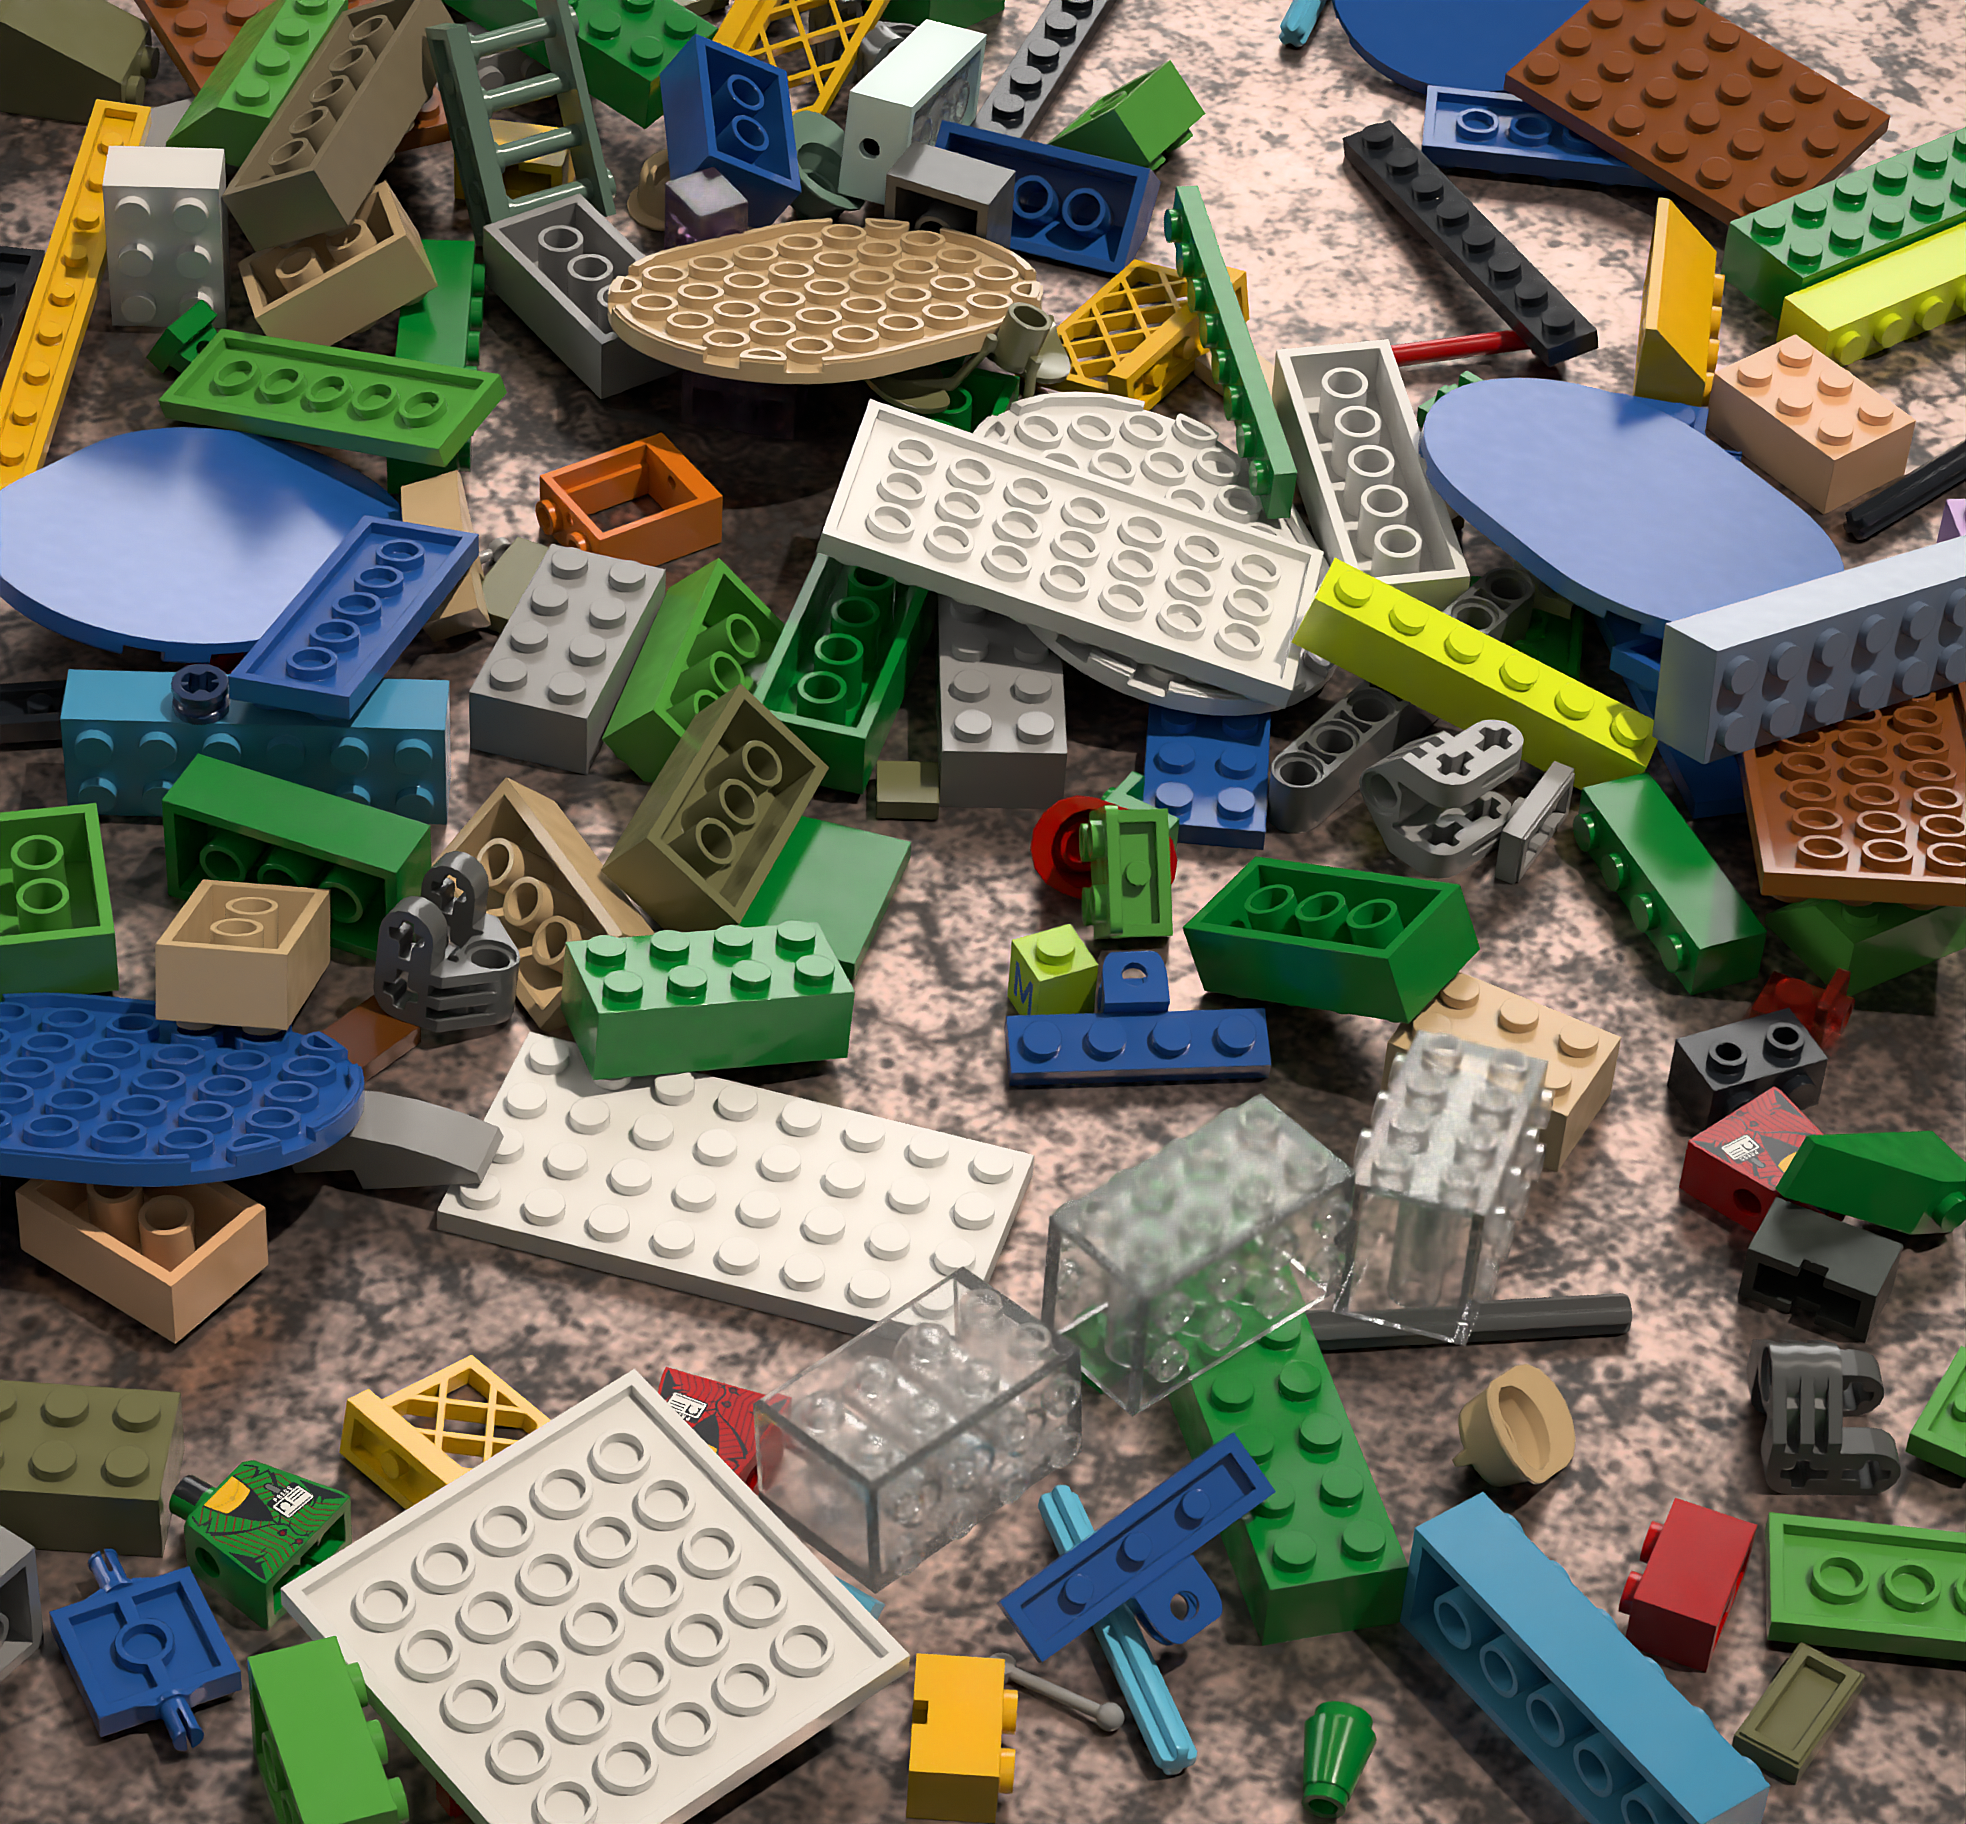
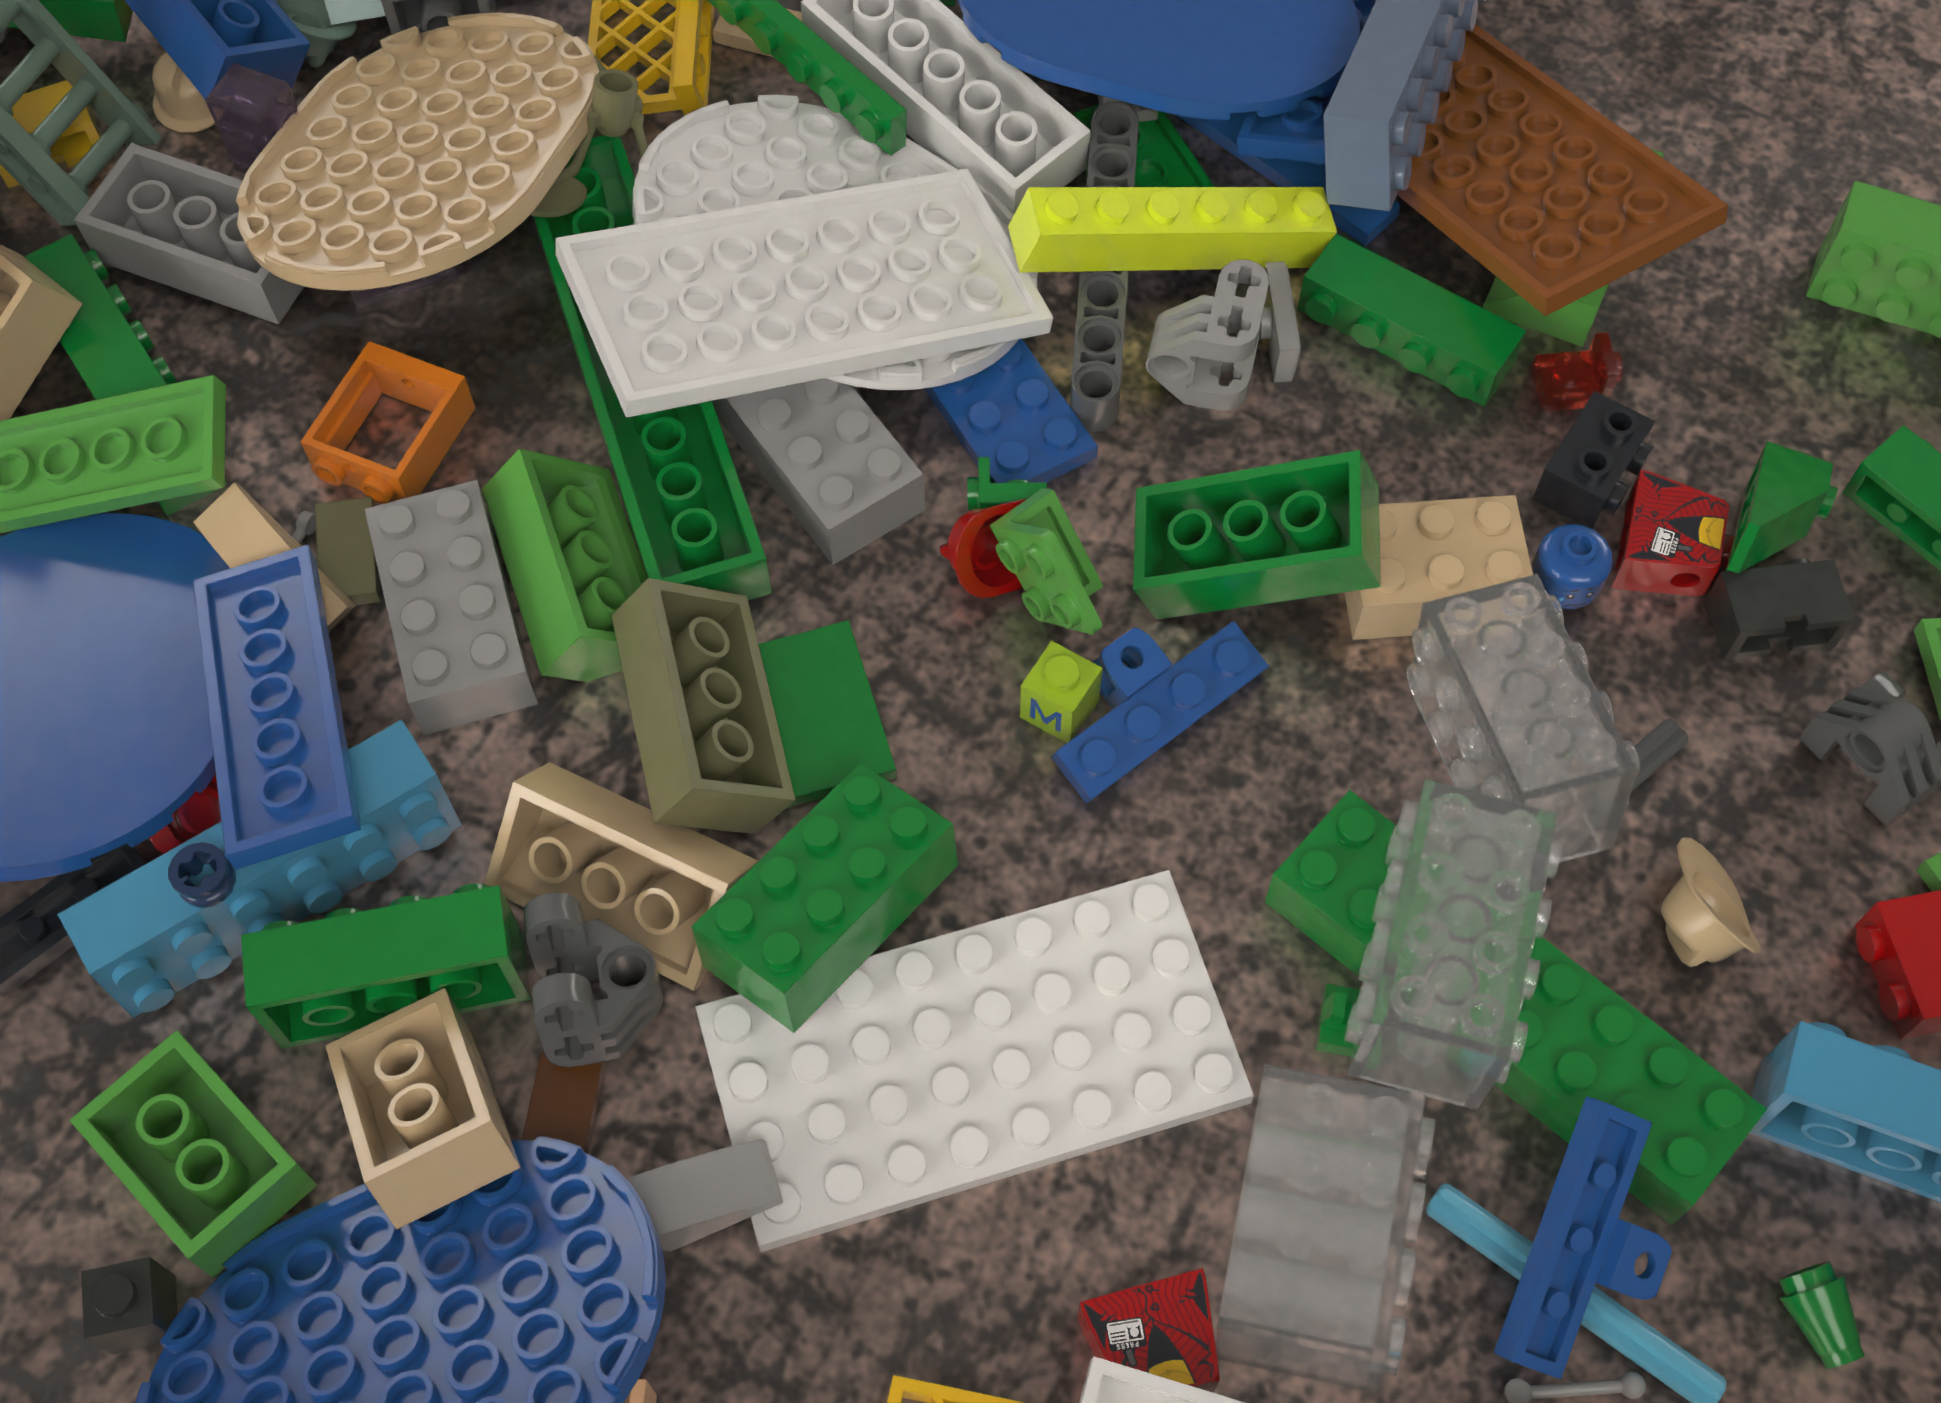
camera: 30 degrees left, 20 degrees up
olive tile [876,760,939,820] -> none
none -> blue head [1531,524,1613,609]

